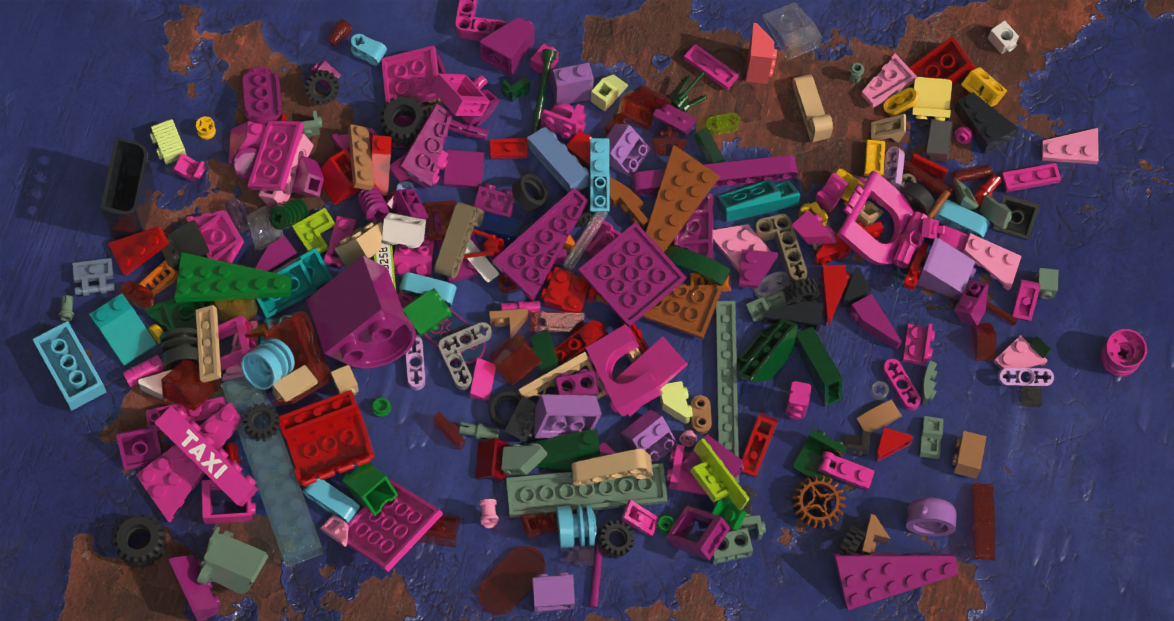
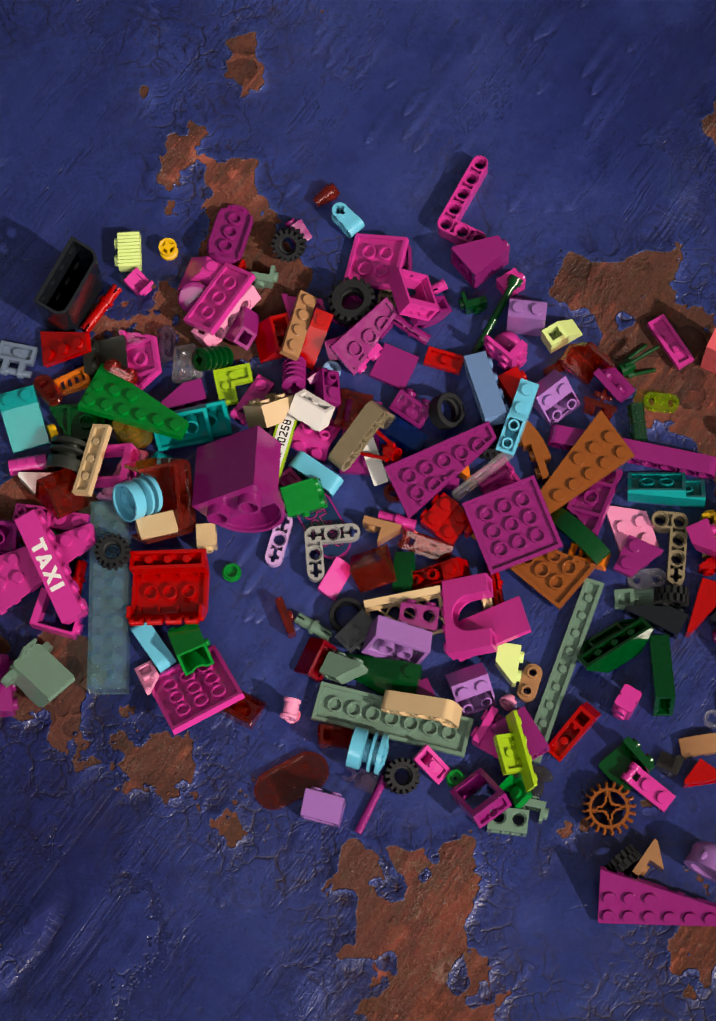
camera: 30 degrees right, 5 degrees up
none -> red pin [79,284,122,334]
none -> clear red plate [103,358,140,384]

